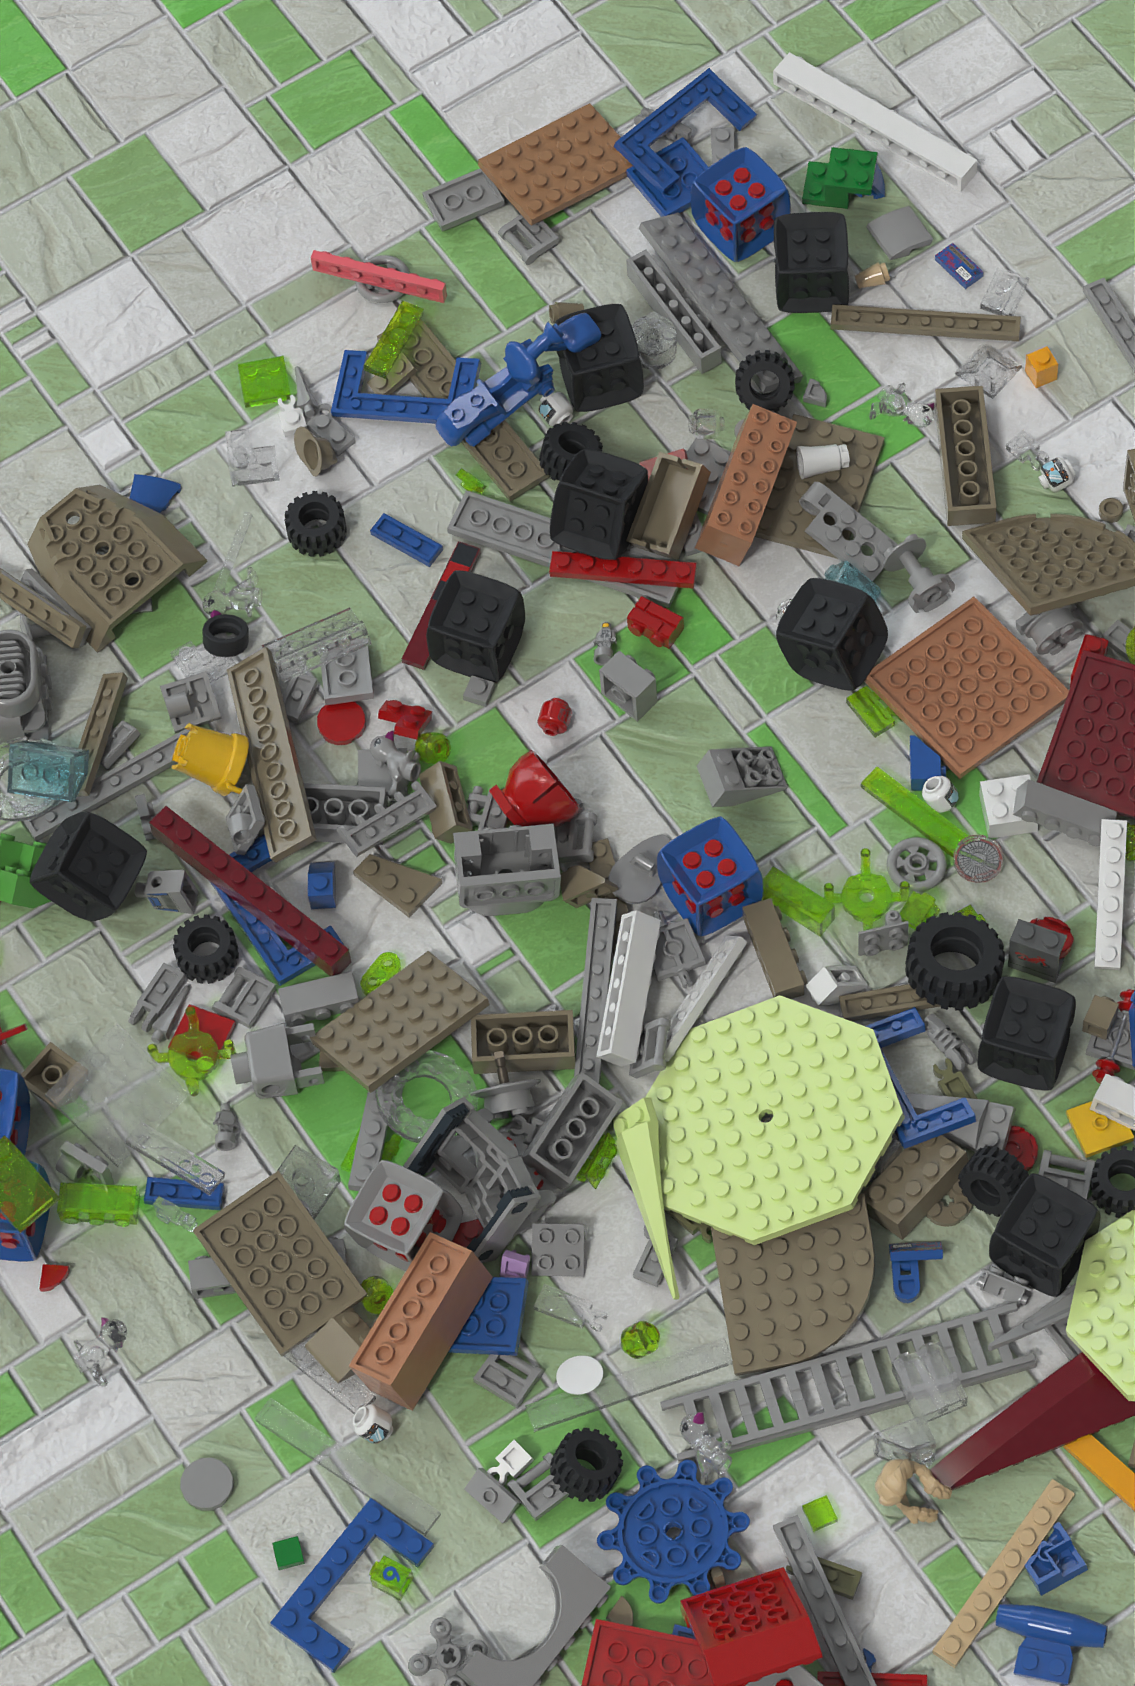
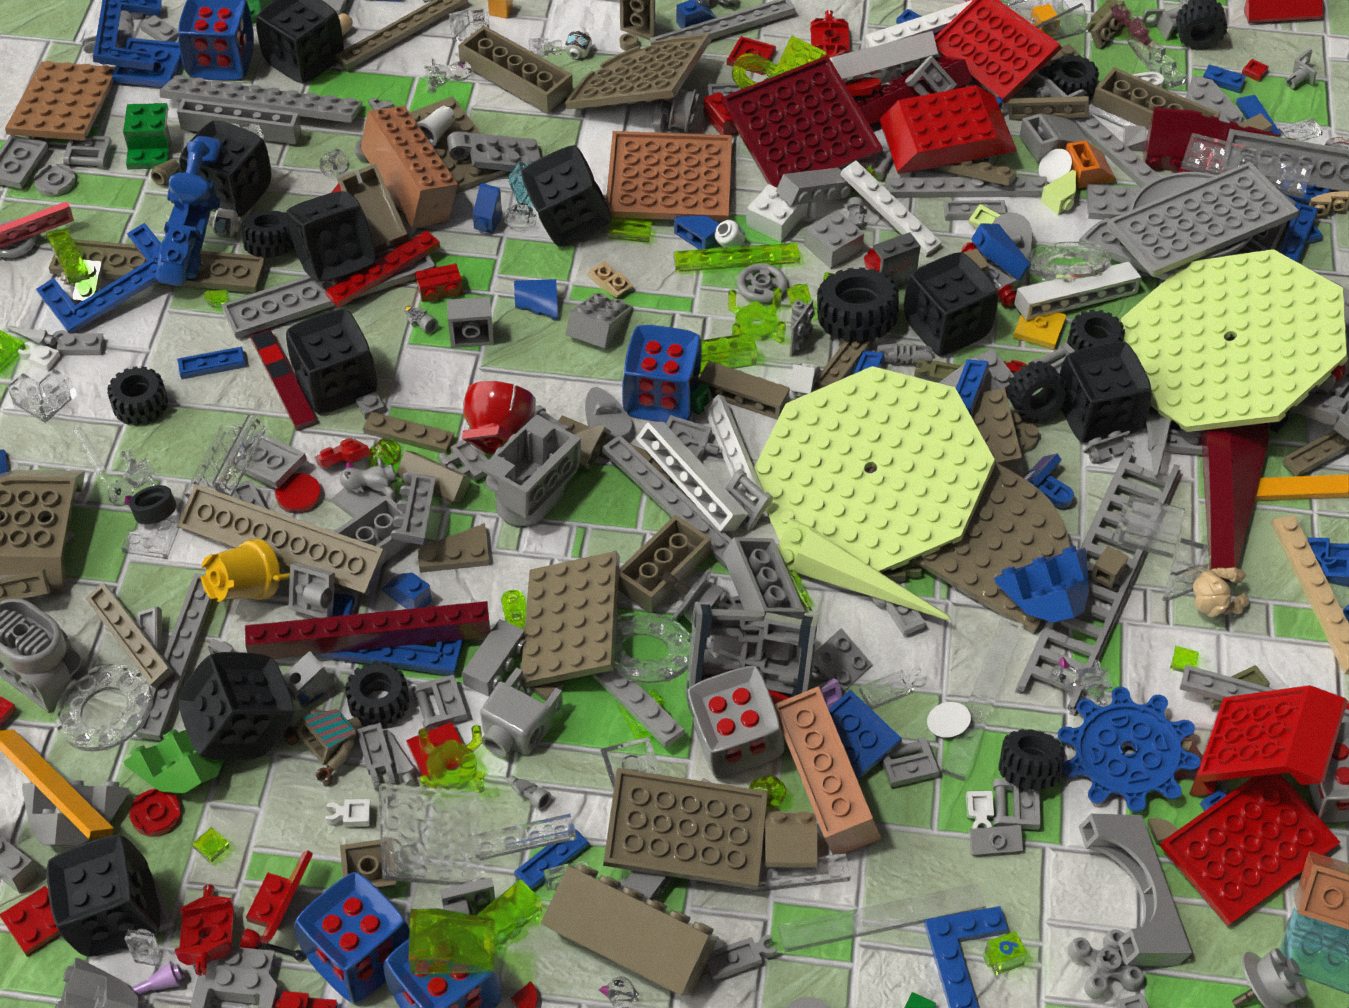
camera: 55 degrees left, 10 degrees down
clear light blue slope [7,741,89,802] -> none
light grey plate [160,672,222,733] -> none
dark tan piece [294,426,338,477] -> none
white head [353,1404,393,1444] -> none
red head [537,698,572,736] -> none
clear neon green head [621,1321,660,1359] -> none
black tyre [735,350,795,412] -> none
light grey piece [883,534,955,613] -> none
clear tile [953,834,1004,883] -> none
none -> light grey tile [34,164,76,197]
none -> green bracket [123,103,171,170]
none -> dark tan torso [283,709,361,786]
none -> white plate [326,799,371,827]
none -> dark tan plate [363,412,455,455]
none -> blue slope [473,183,502,234]
none -> blue slope [514,279,558,321]
none -> dark tan brick [541,864,719,996]
none -> tan slope [588,261,633,298]
none -> green tile [690,383,712,415]
none -> light grey plate [706,935,777,982]
none -> light grey brick [804,210,864,269]
none -> light grey piece [847,197,865,228]
none -> blue brick [994,546,1089,622]
none -> dark tan brick [1091,546,1129,589]

